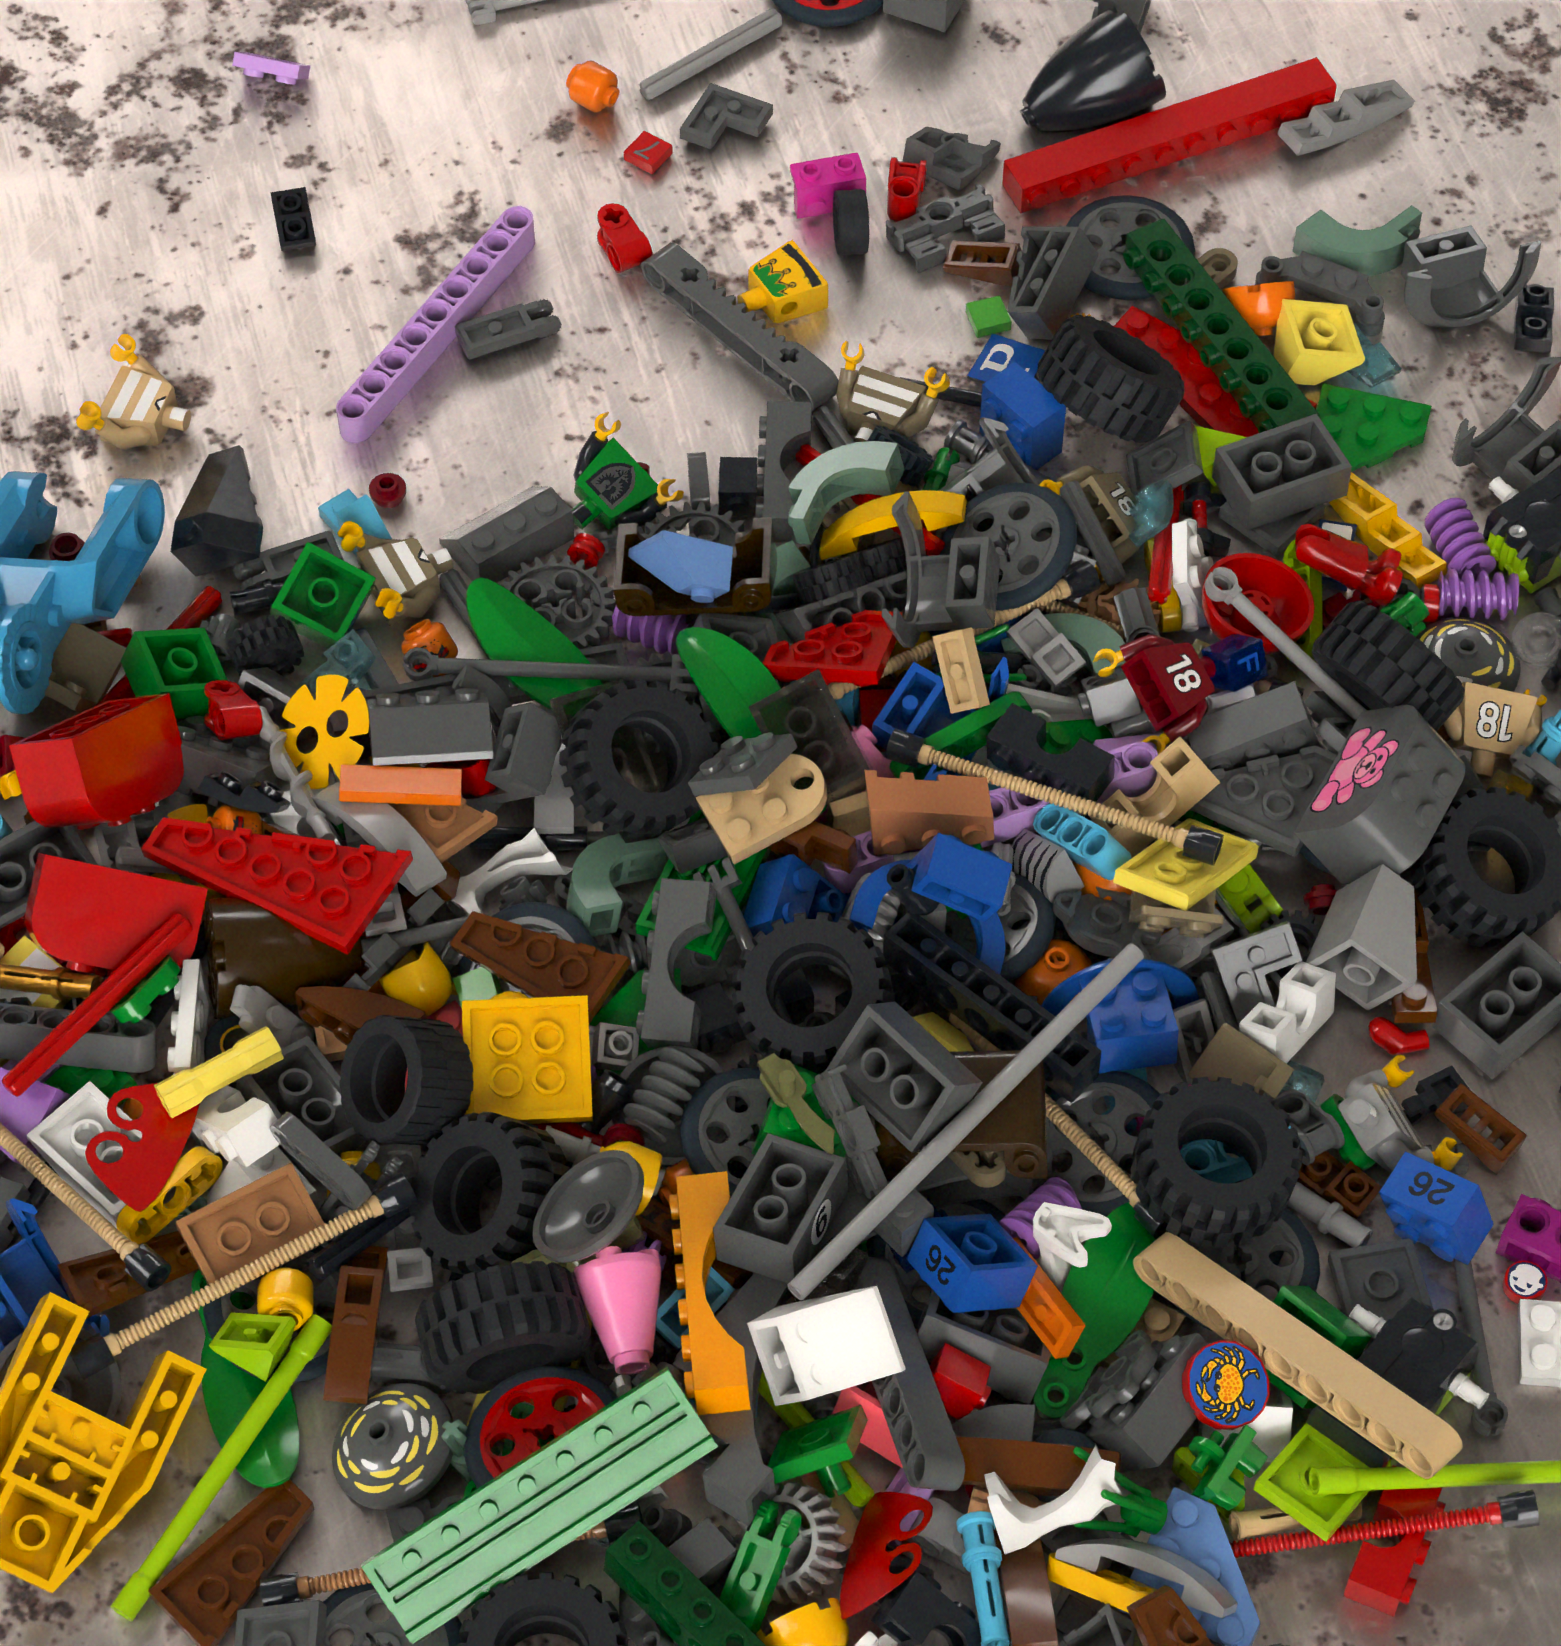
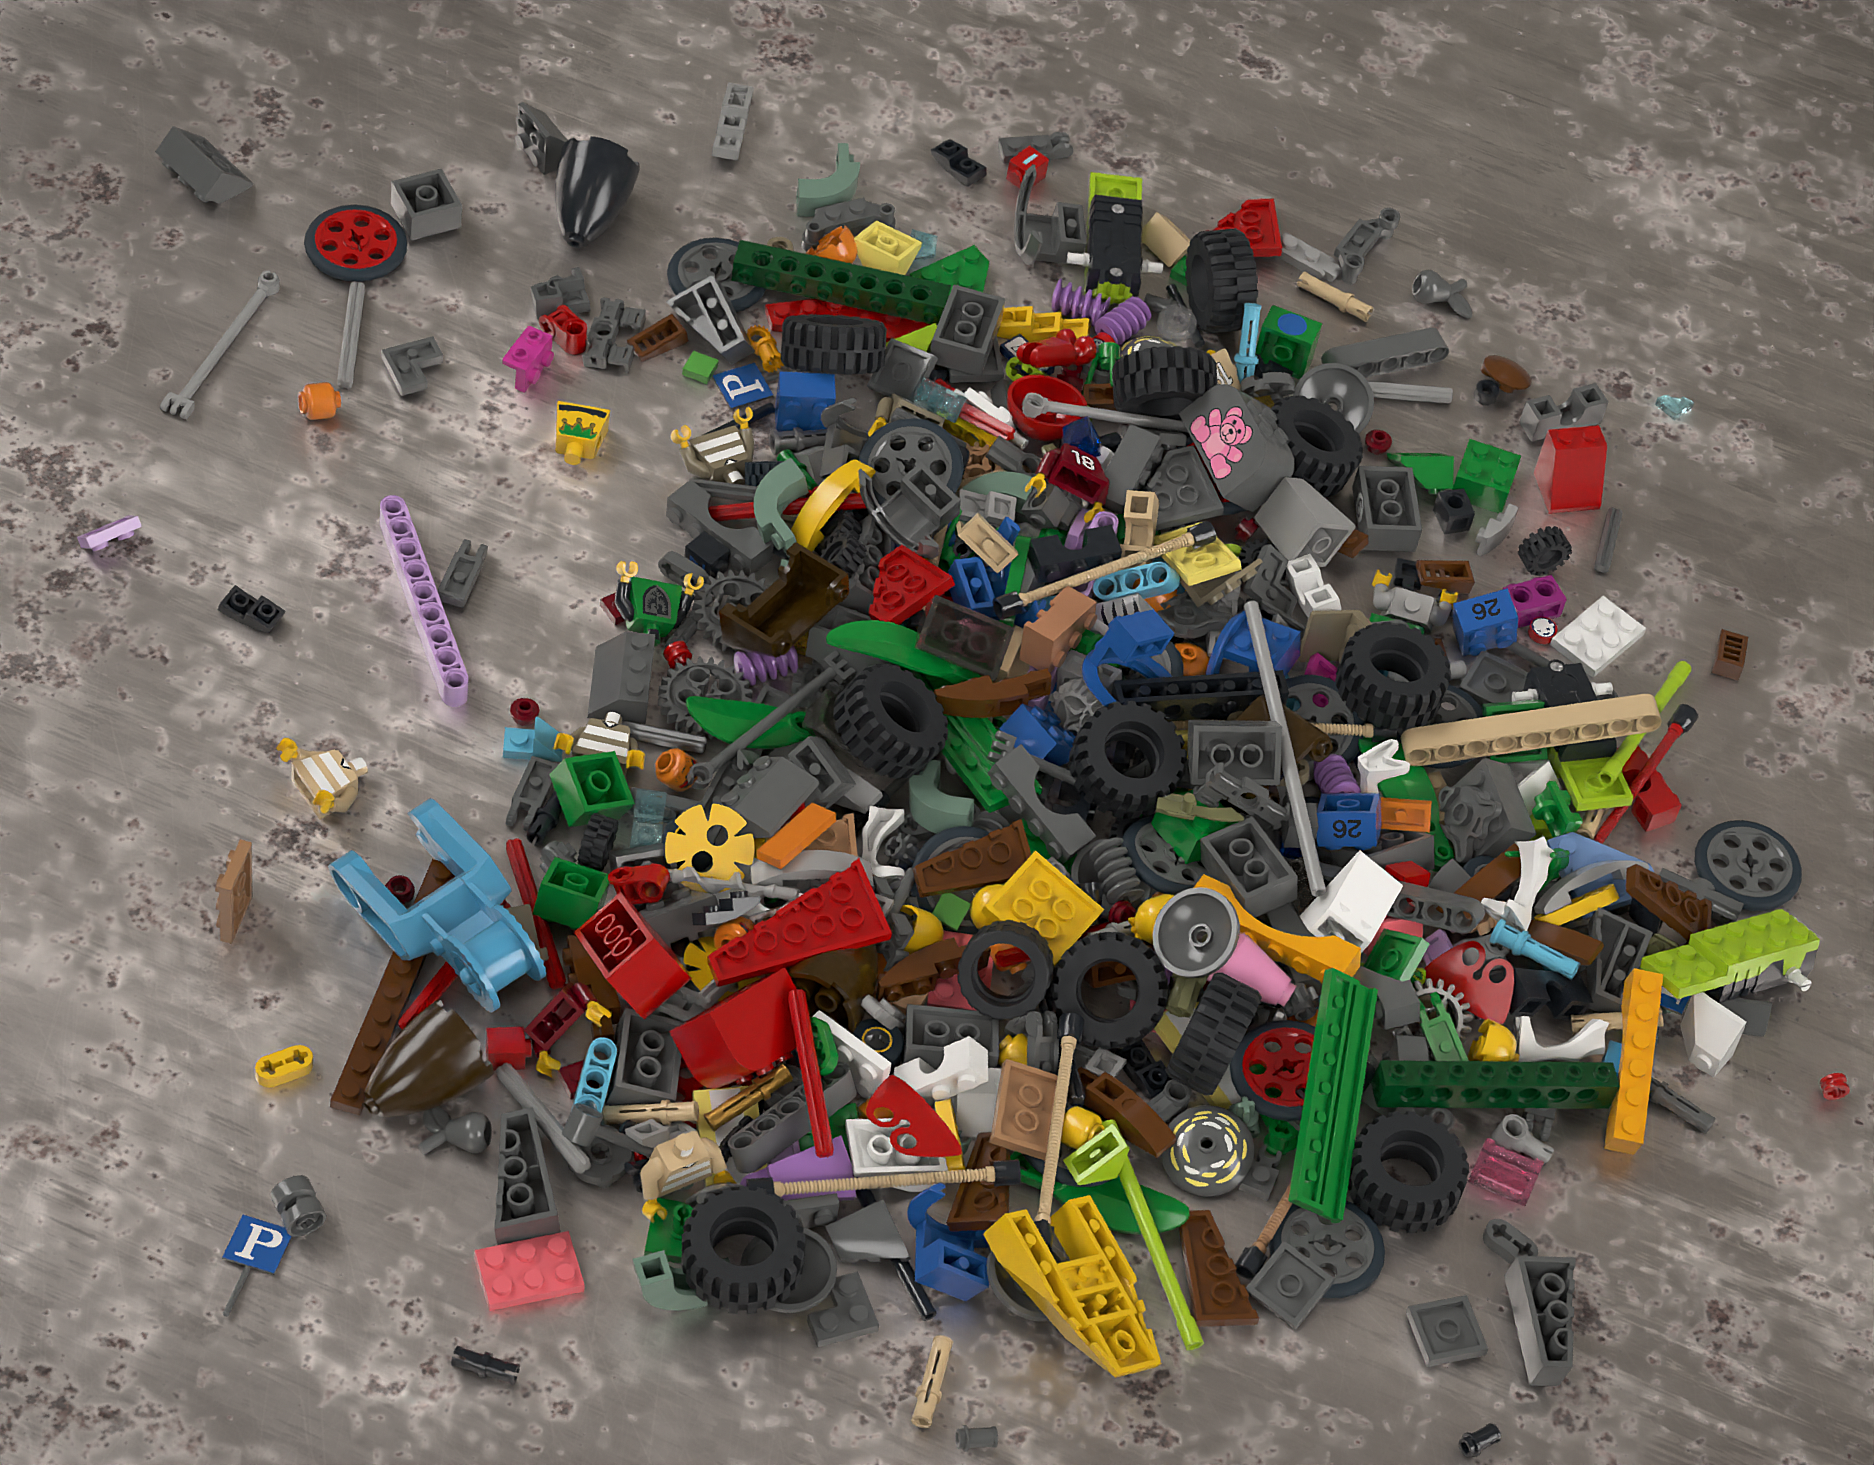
camera: 60 degrees left, 5 degrees down
light yellow axle [154,1026,284,1118] -> none
black wedge [170,445,263,577] -> none
dark grey beam [270,1112,372,1210] -> none
red piece [597,203,653,273] -> none
red tile [624,131,673,175] -> none
medium blue slope [628,530,733,603] -> none
dark grey gear [641,242,839,412] -> none
dark grey slope [658,817,729,873] -> none
dark grey plate [688,732,797,796] -> none
tan plate [696,754,827,865] -> none
black tyre [833,189,869,255] -> none
black cone [887,864,939,916] -> none
red brick [1002,57,1337,214] -> none
tile [1182,1340,1270,1430] -> none
red arm [1368,1017,1430,1056] -> none
dark grey piece [1401,225,1542,327] -> none

